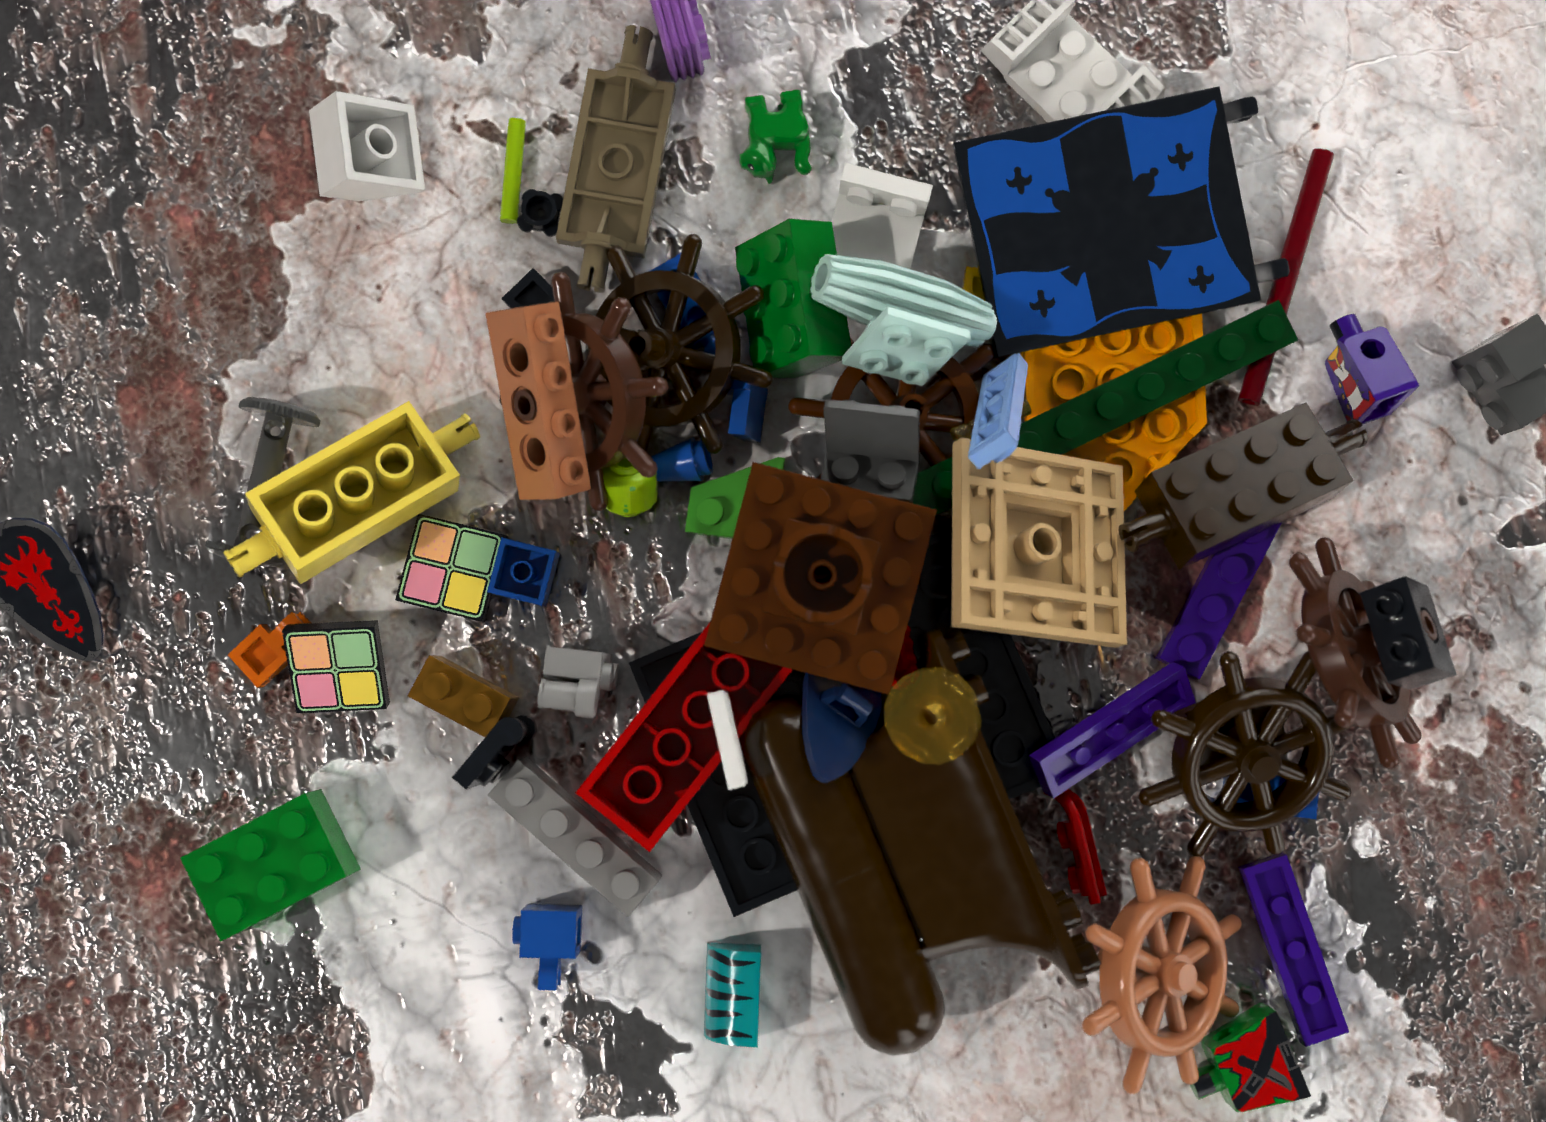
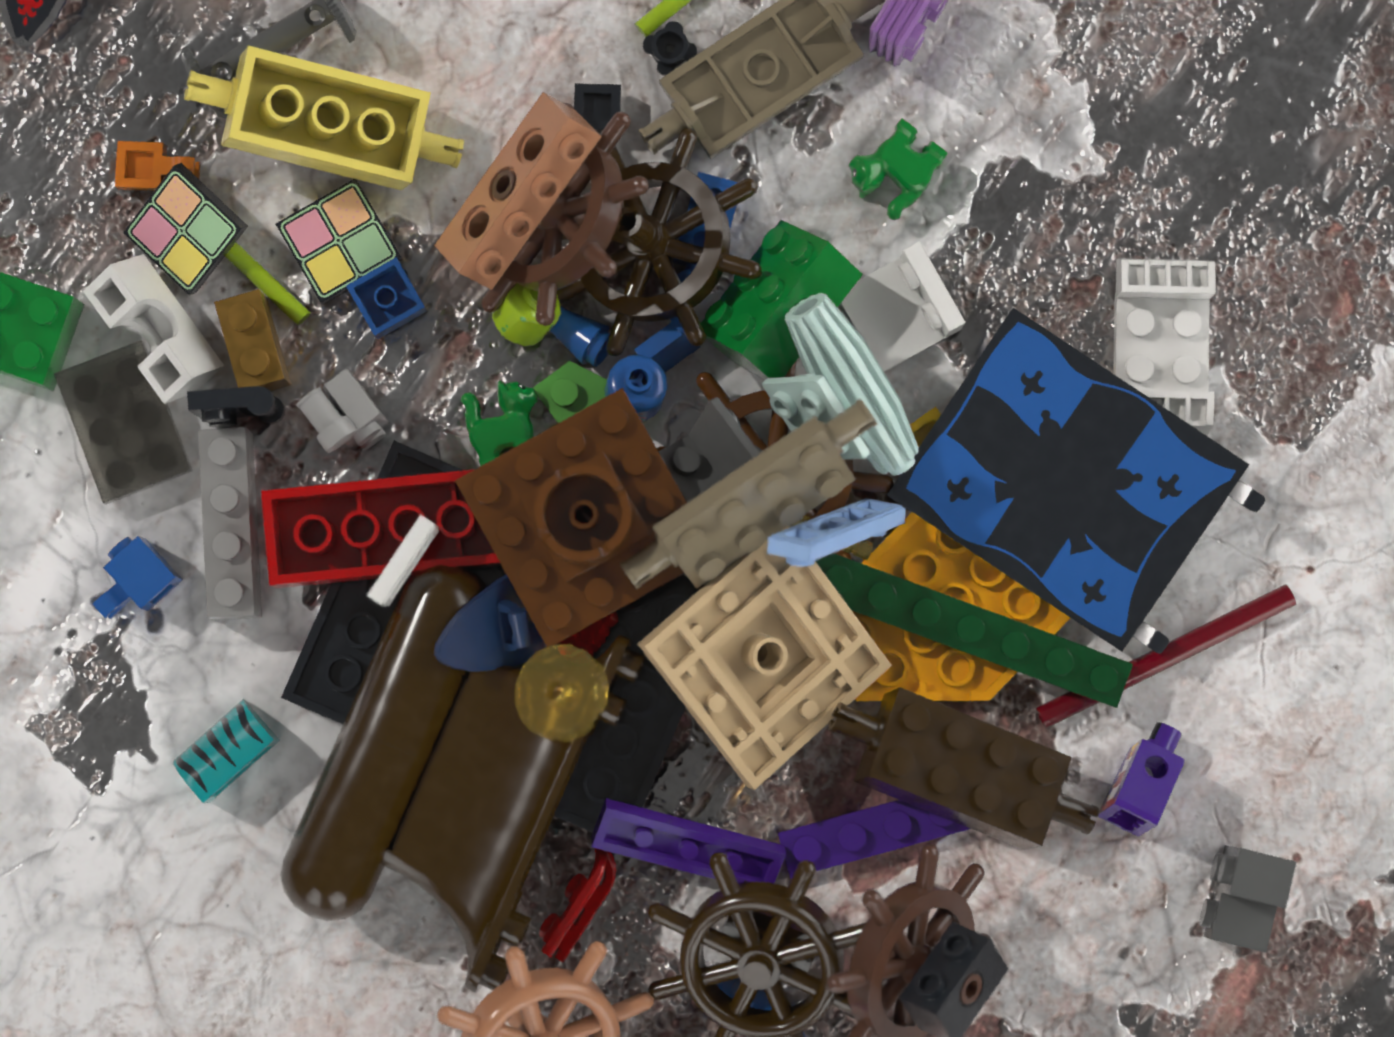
camera: 45 degrees right, 0 degrees up
none -> clear smoke plate [54,340,193,505]
none -> white arch [83,254,224,404]
none -> lime piece [225,242,311,326]
none -> green animal [461,381,538,466]
none -> blue head [604,355,668,422]
none -> dark tan plate [620,399,878,589]

